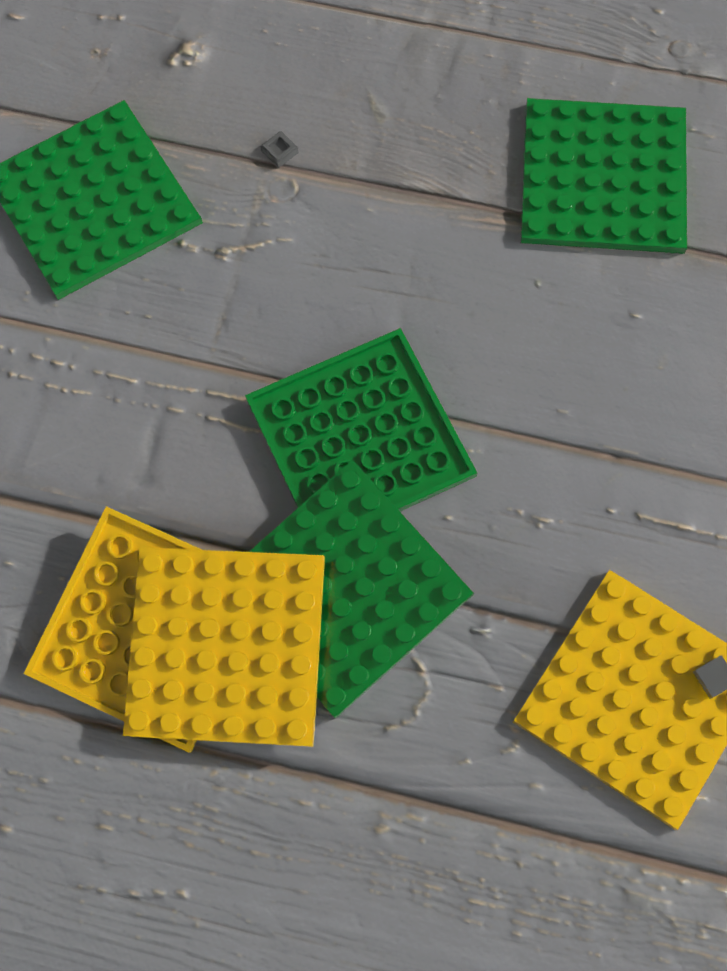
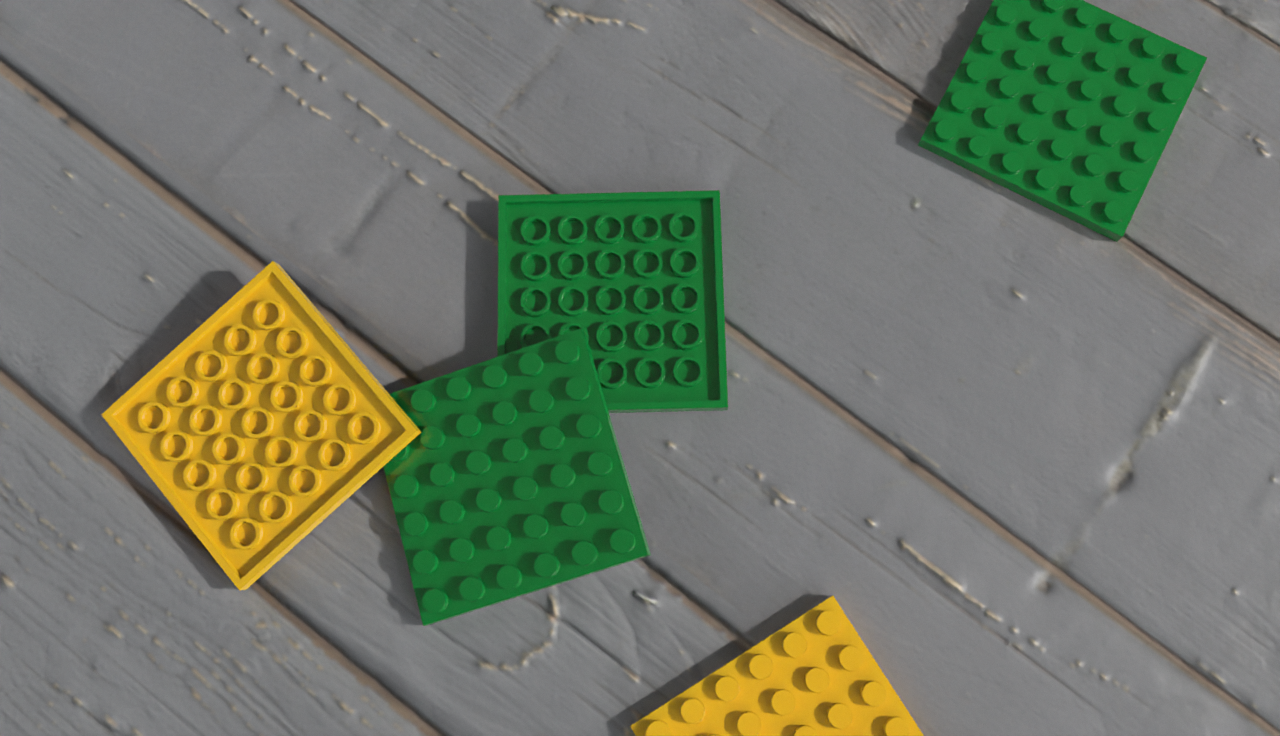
camera: 25 degrees right, 5 degrees up
yellow plate [123,547,325,747] -> none

